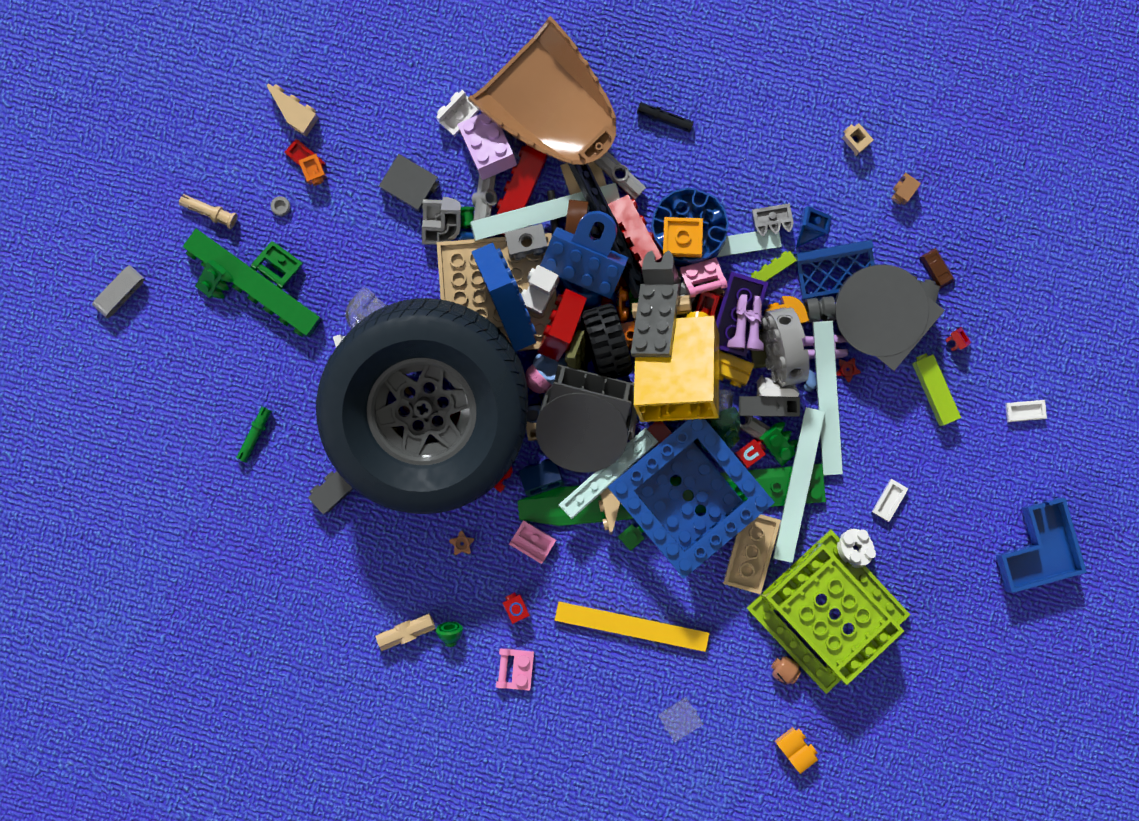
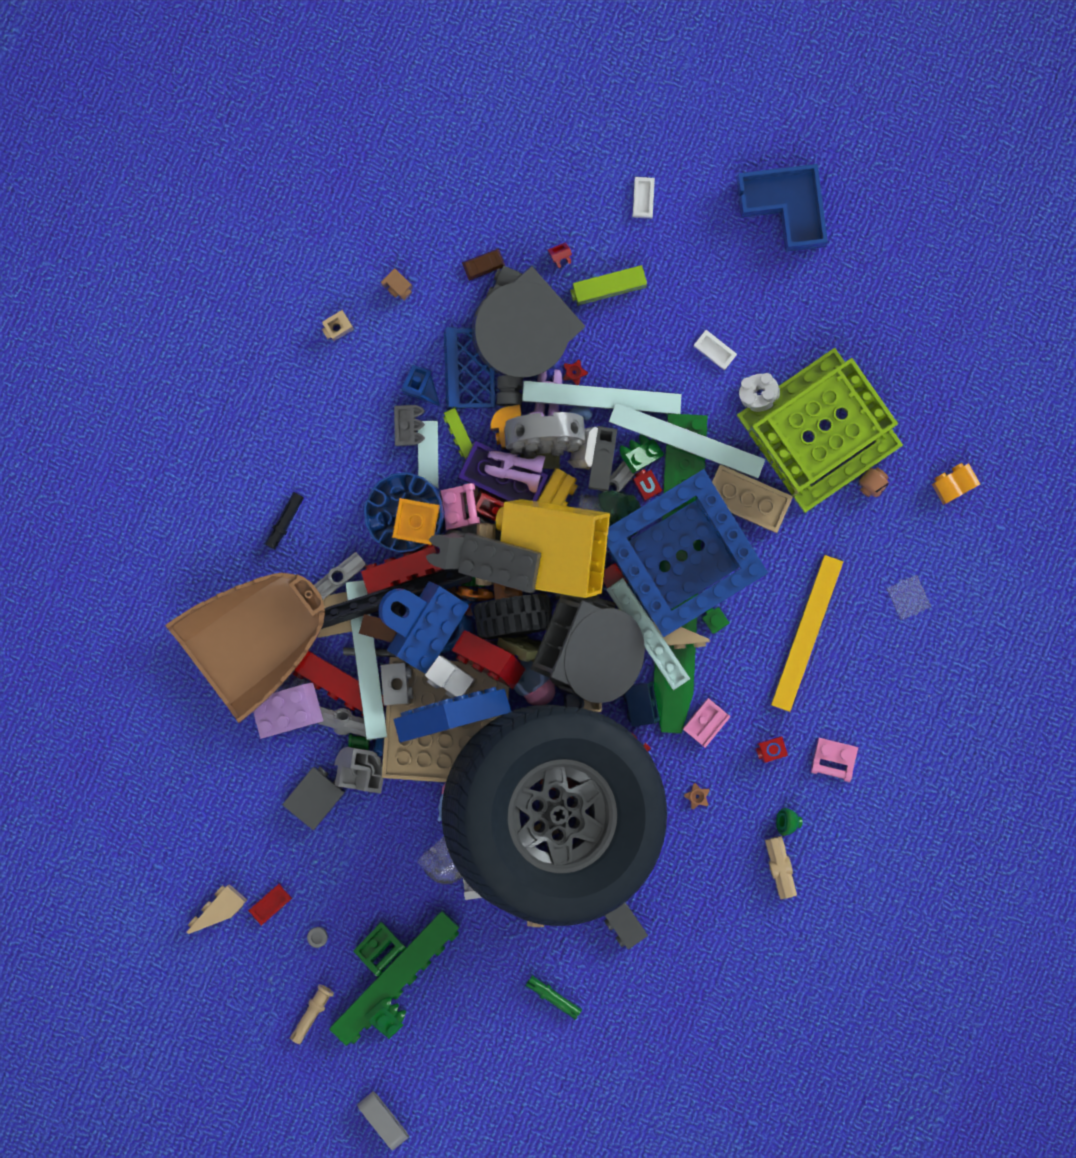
camera: 80 degrees left, 0 degrees up
orange bracket [299,154,327,186] -> none
white bracket [436,90,480,137] -> none

